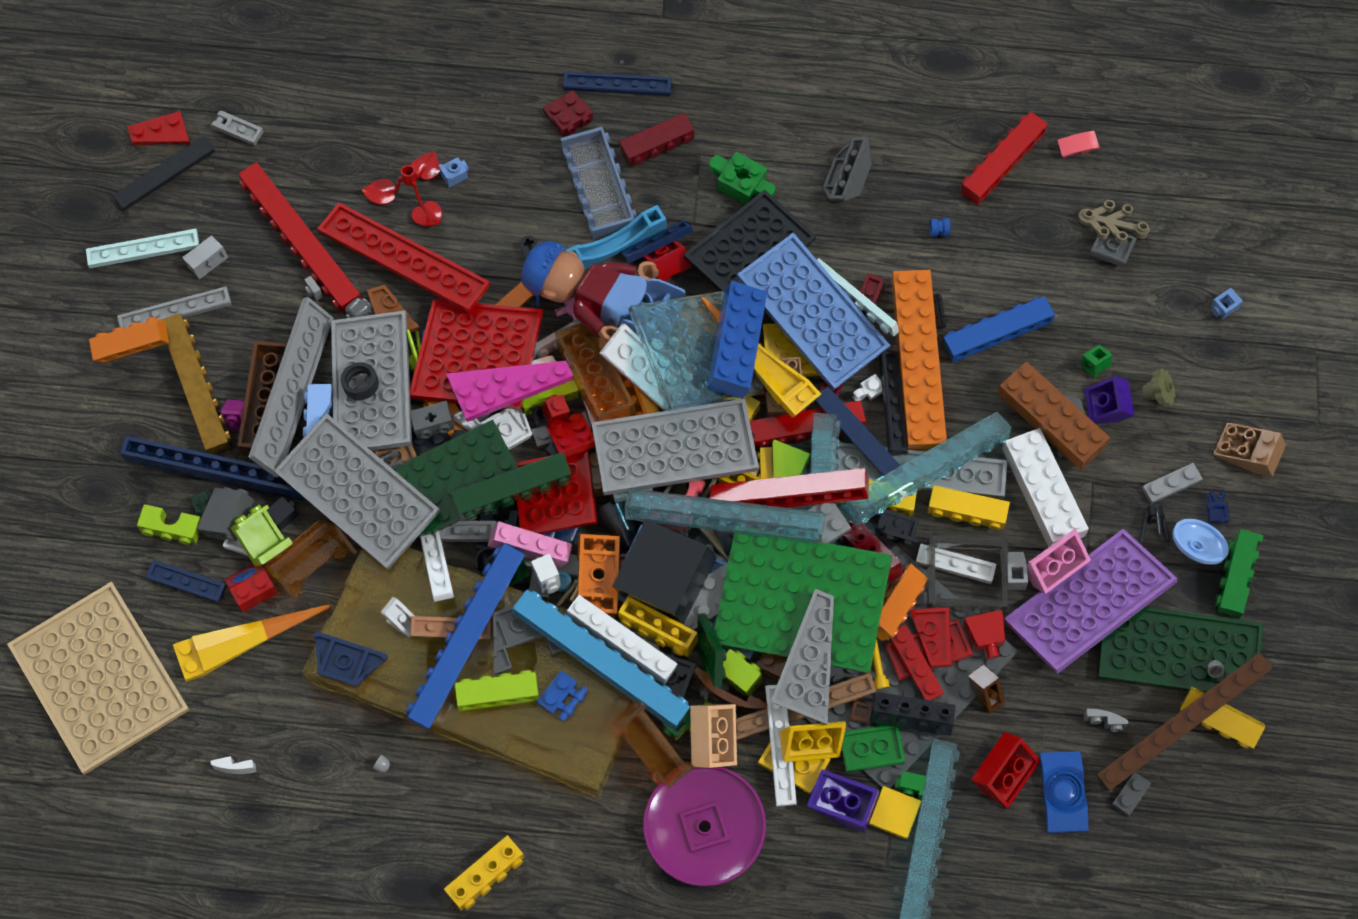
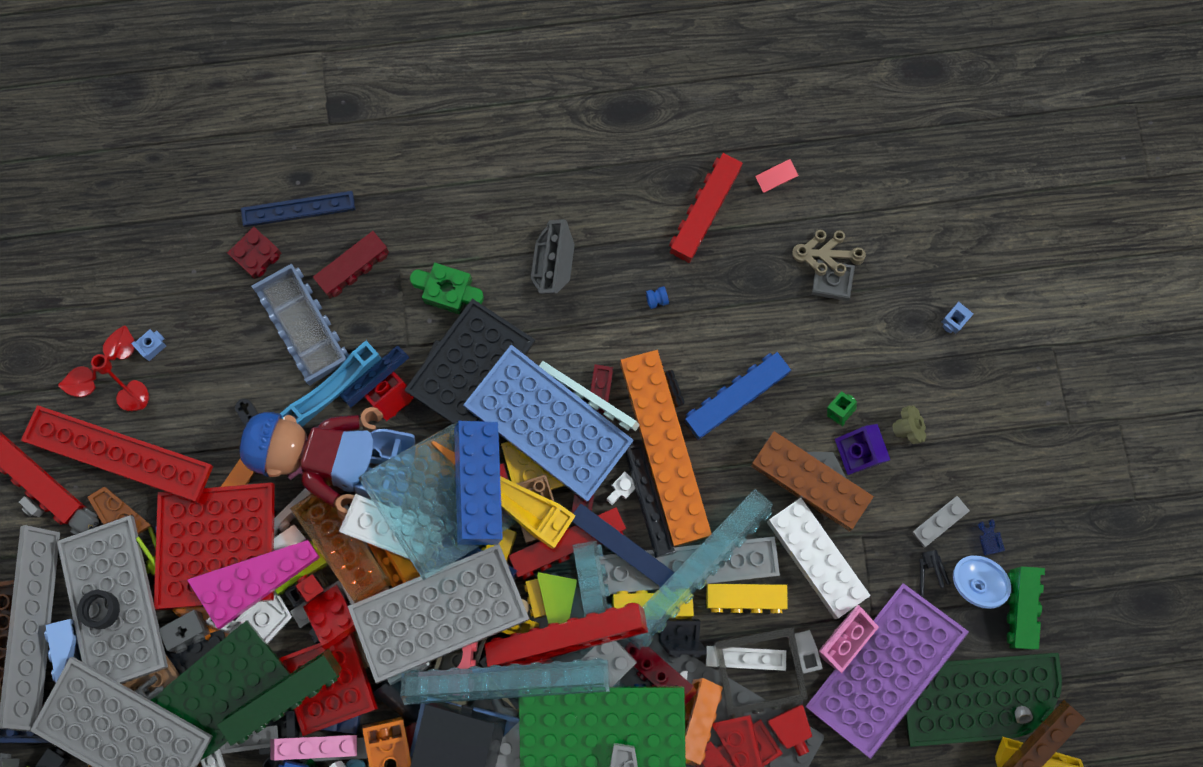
camera: 15 degrees left, 10 degrees up
medium nougat slope [1213,423,1286,477] -> none

